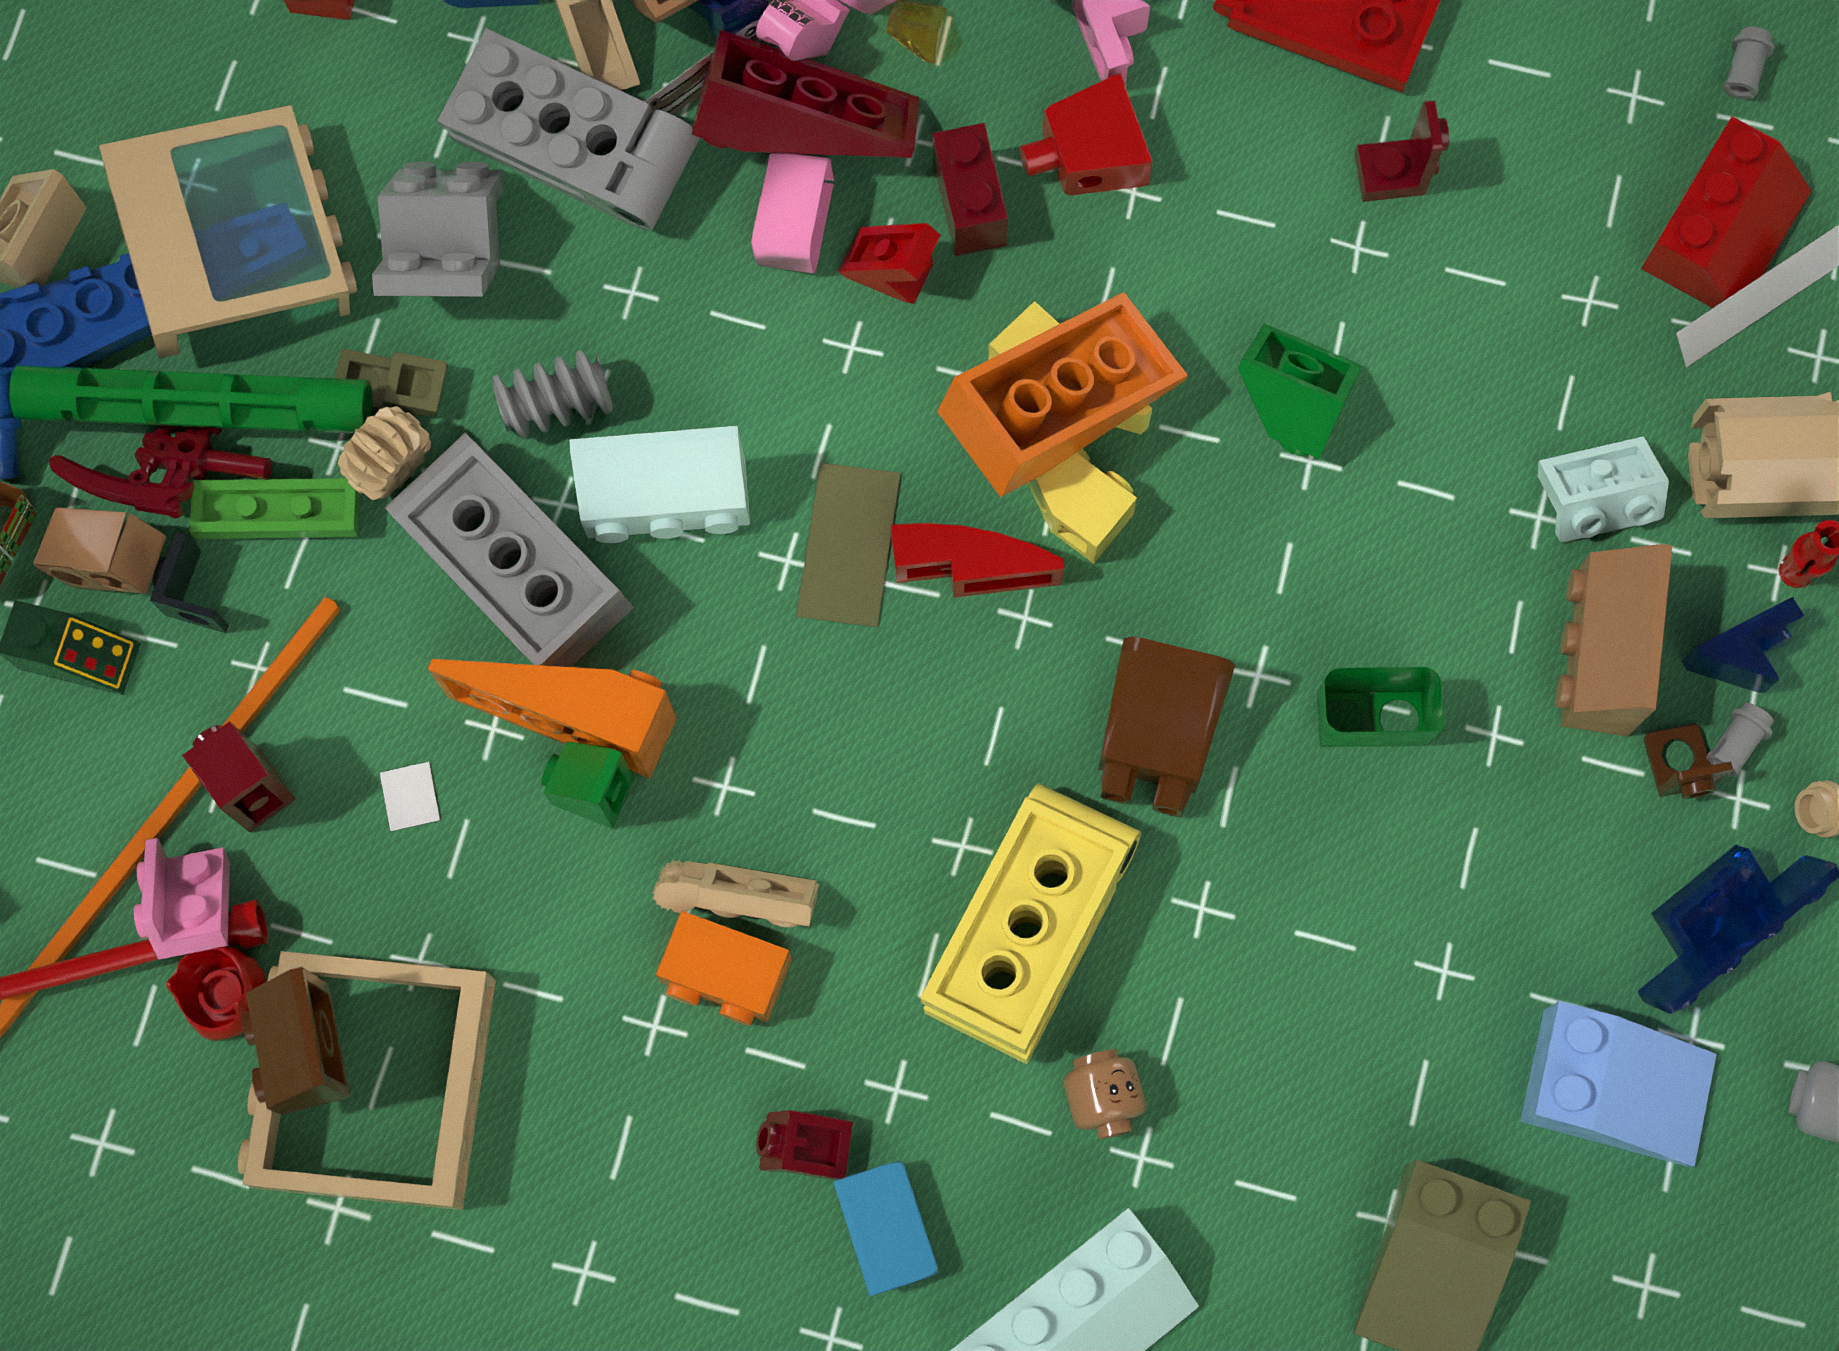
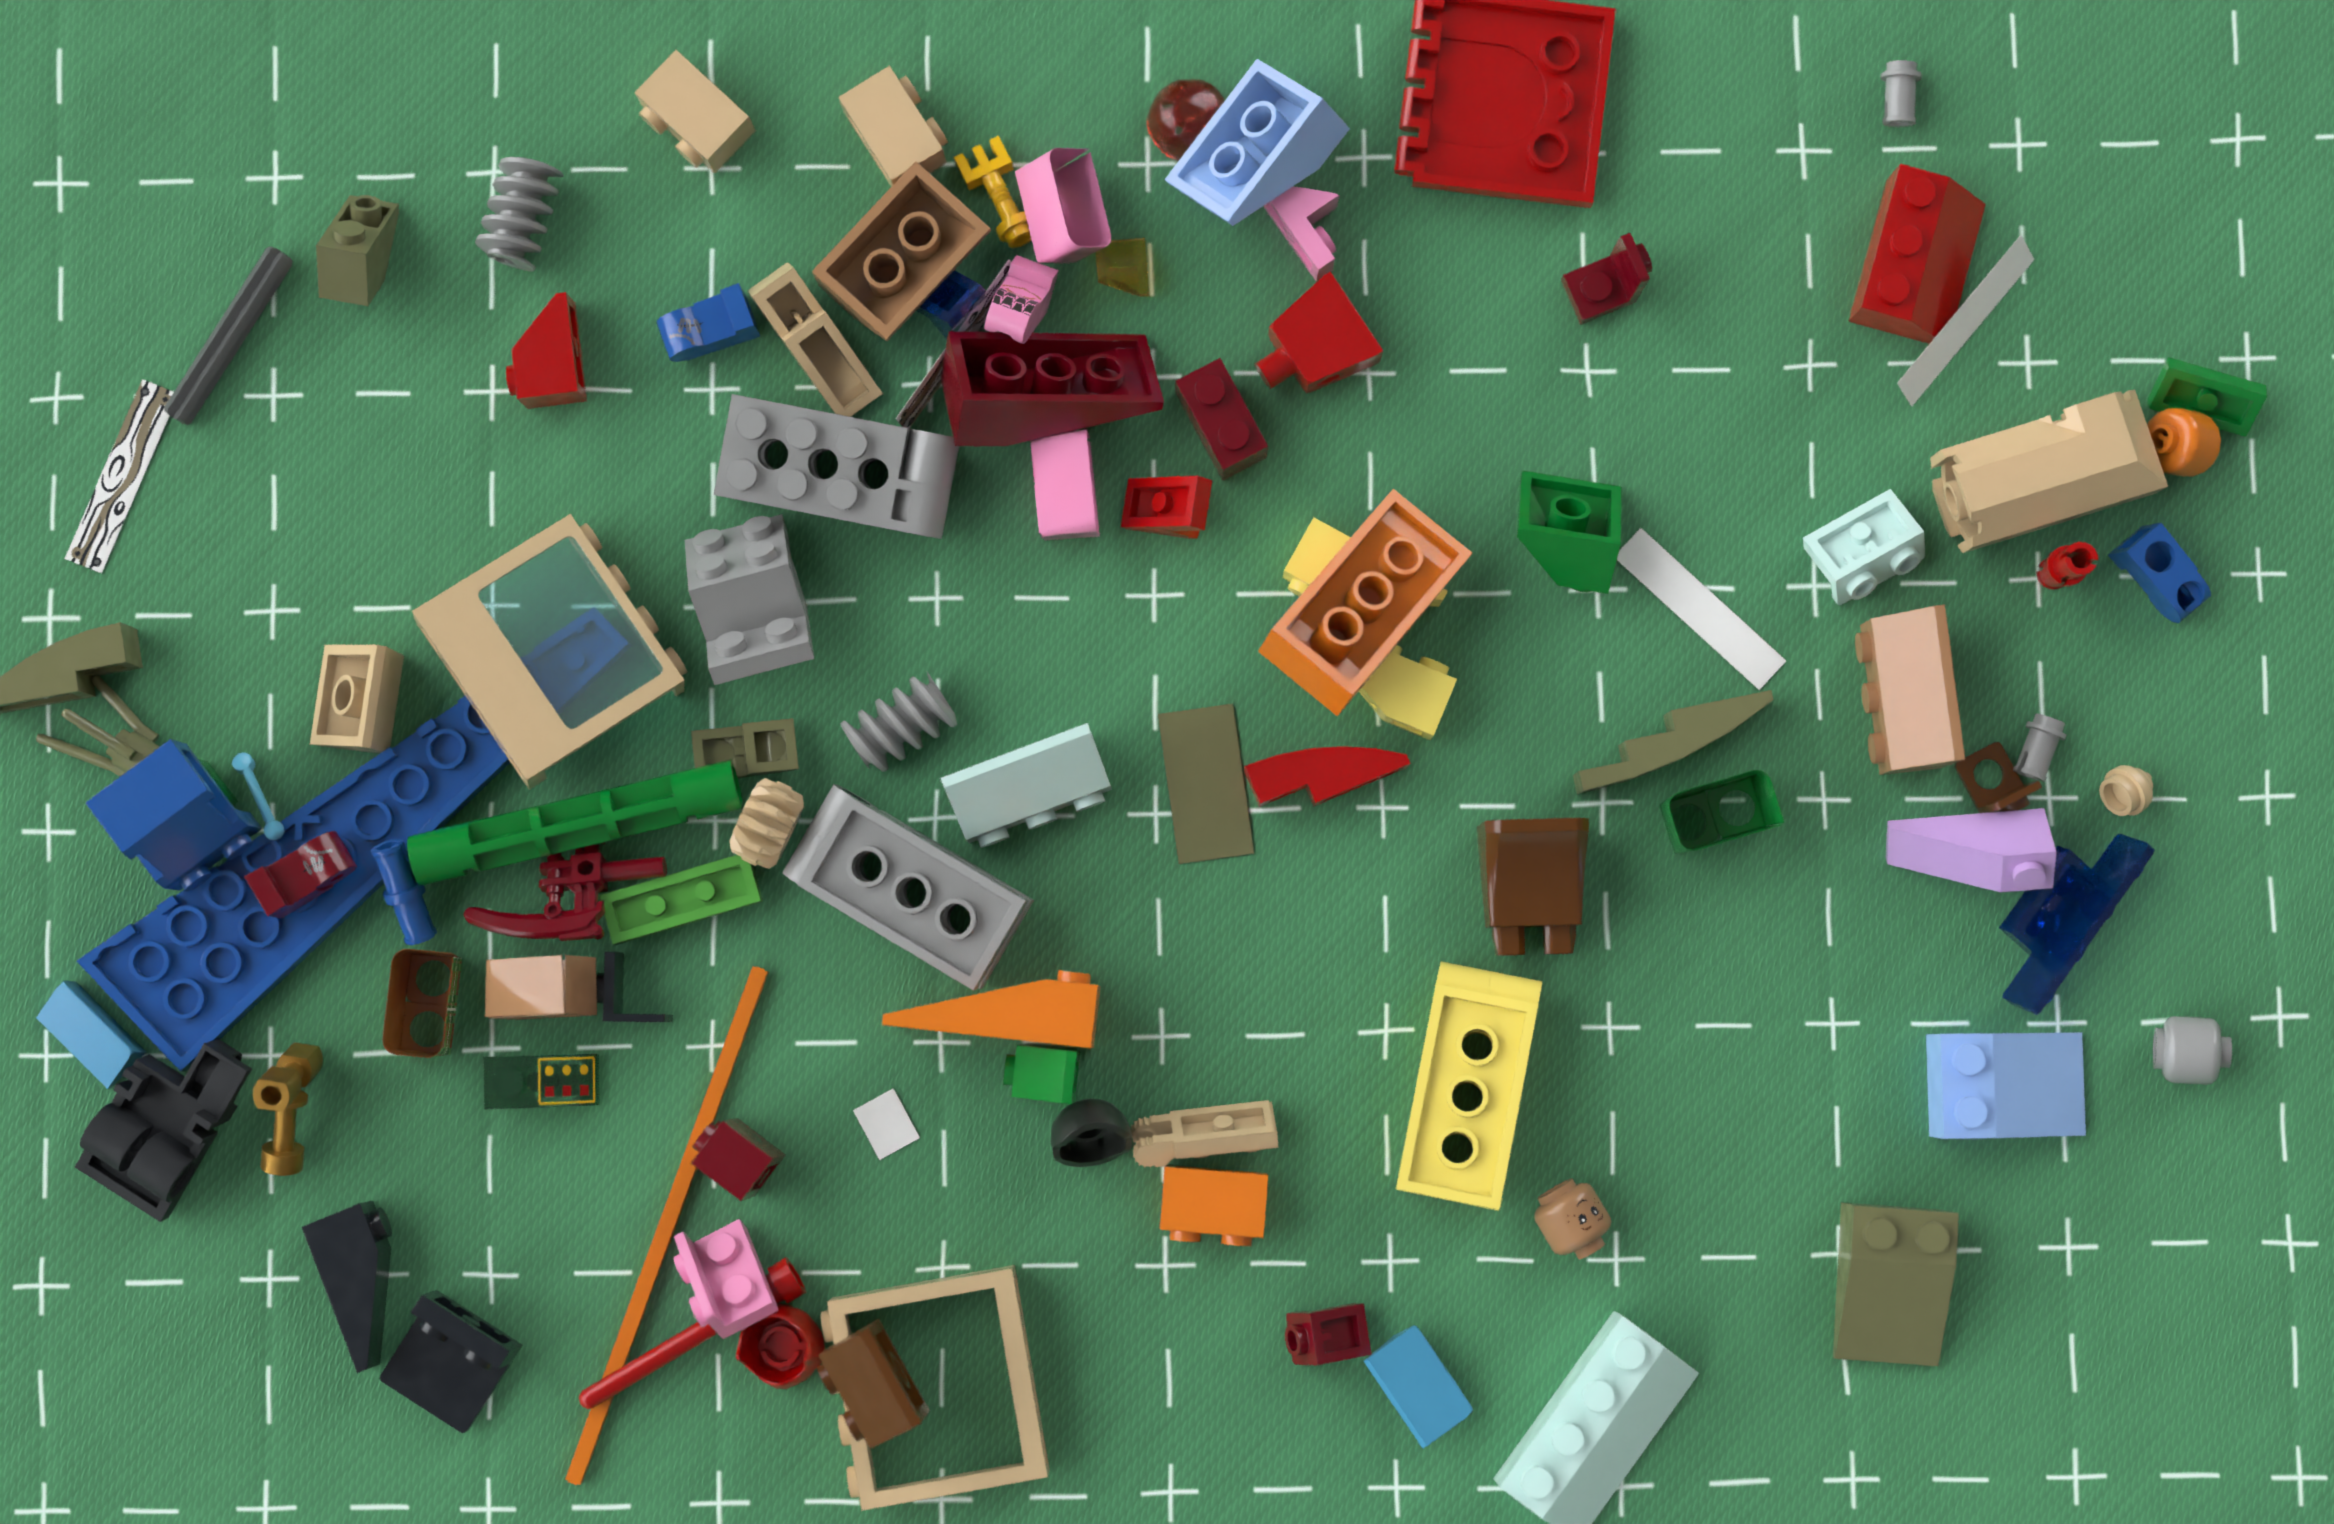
camera: 15 degrees left, 10 degrees up
clear blue slope [1681,597,1804,693] -> none
none -> pearl dark grey helmet [1051,1099,1132,1167]
none -> olive slope [1573,690,1774,795]
none -> white sticker [1617,528,1786,690]
none -> lavender slope [1886,808,2056,892]

